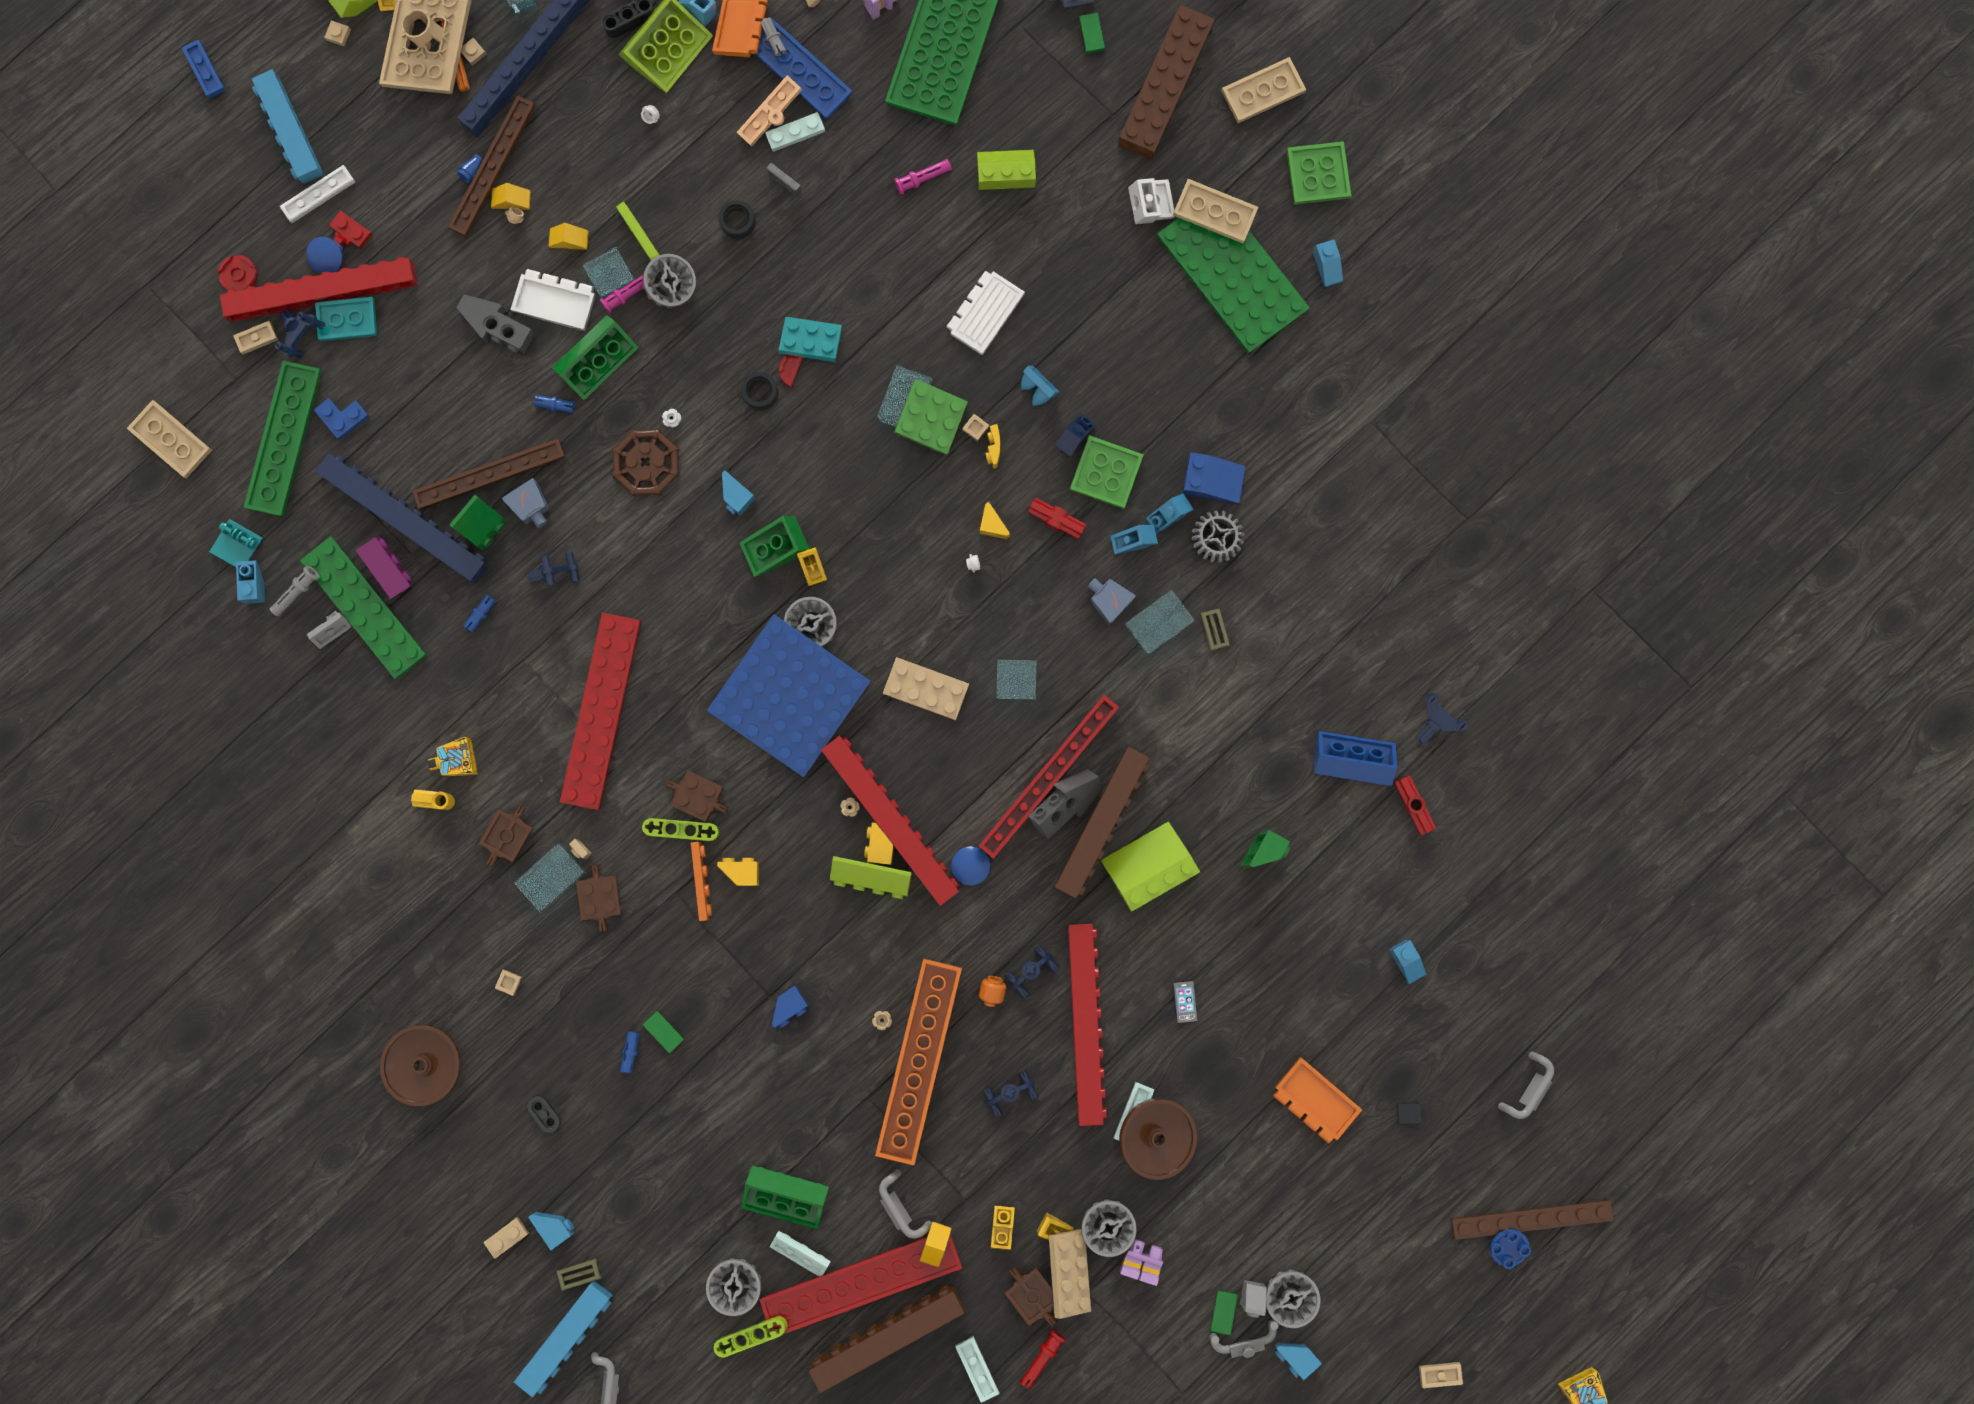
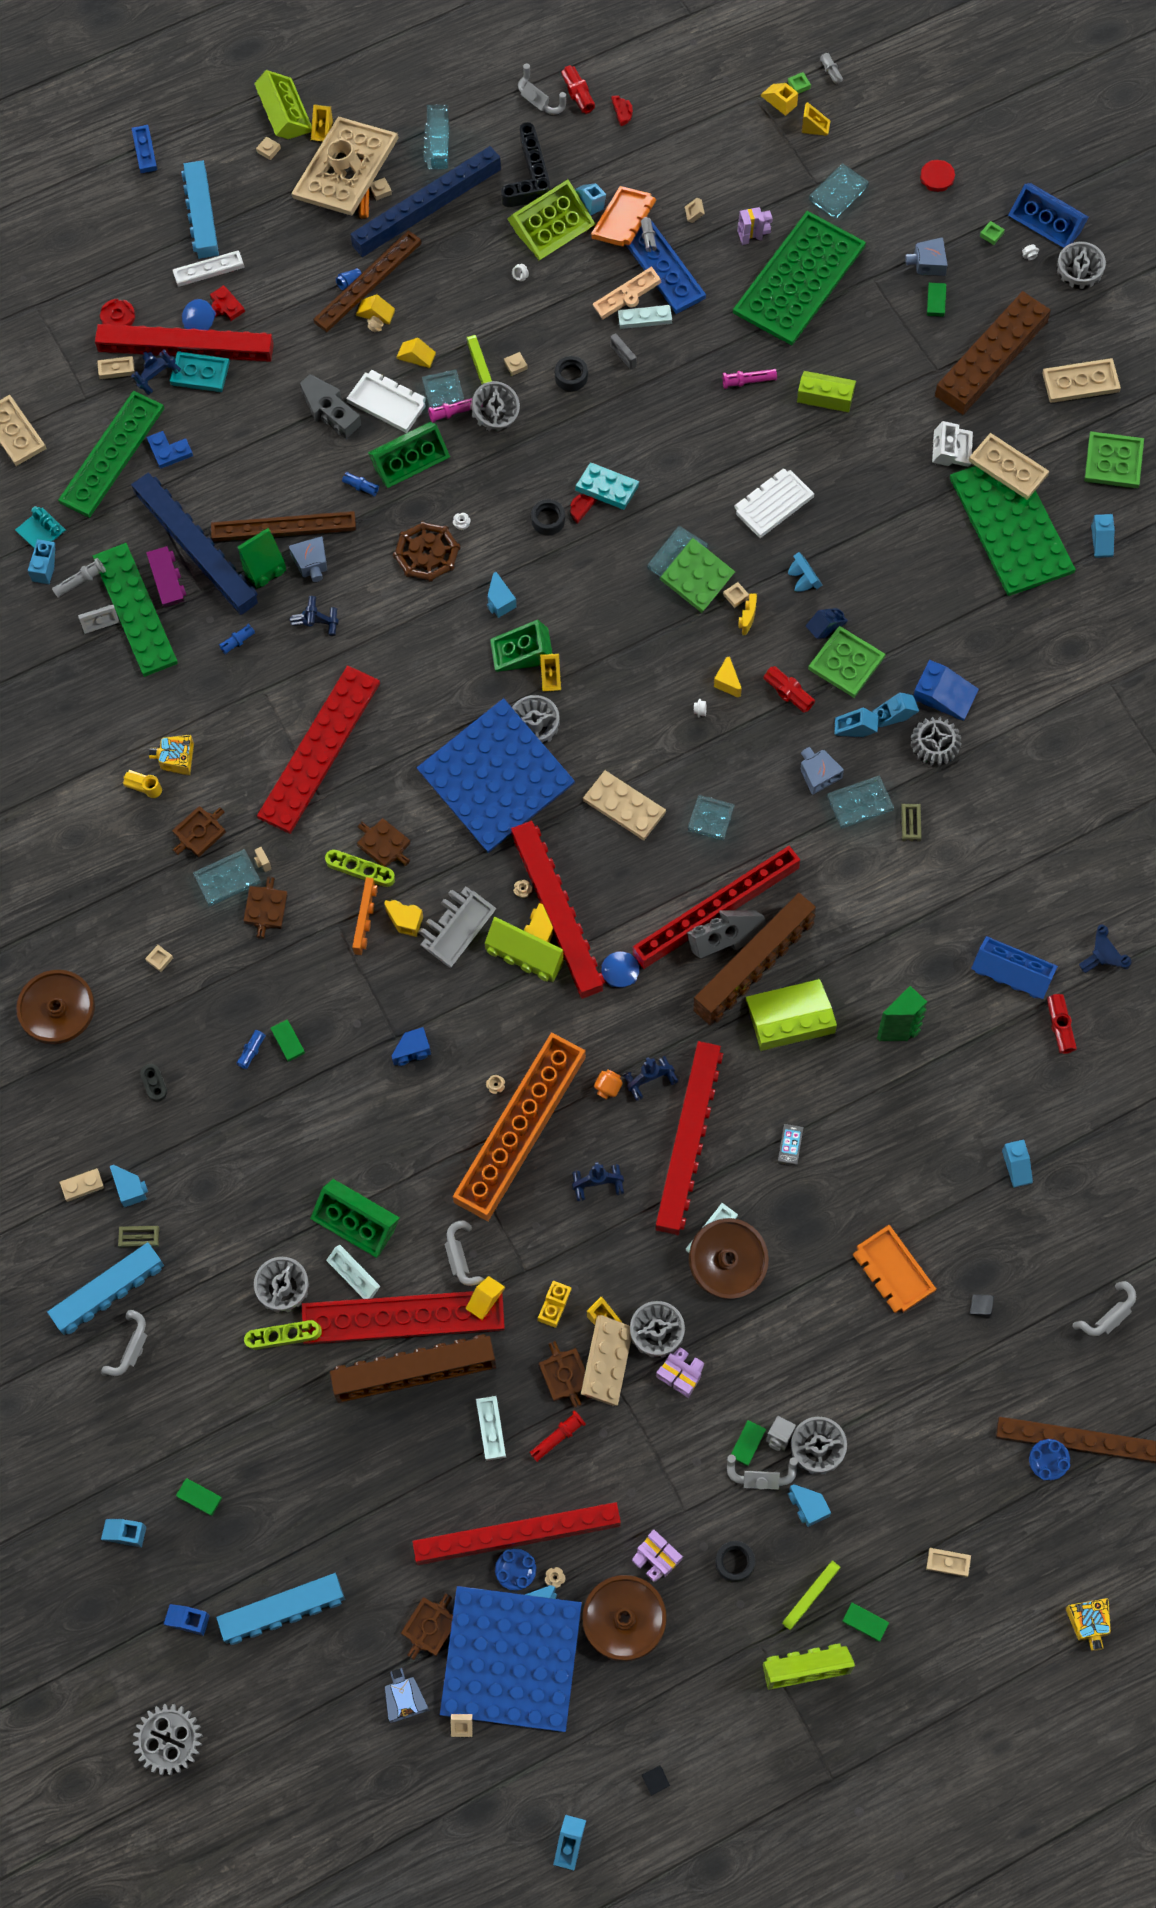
camera: 20 degrees right, 15 degrees down
none -> light grey hinge [419,886,496,968]
none -> tan plate [504,352,528,376]

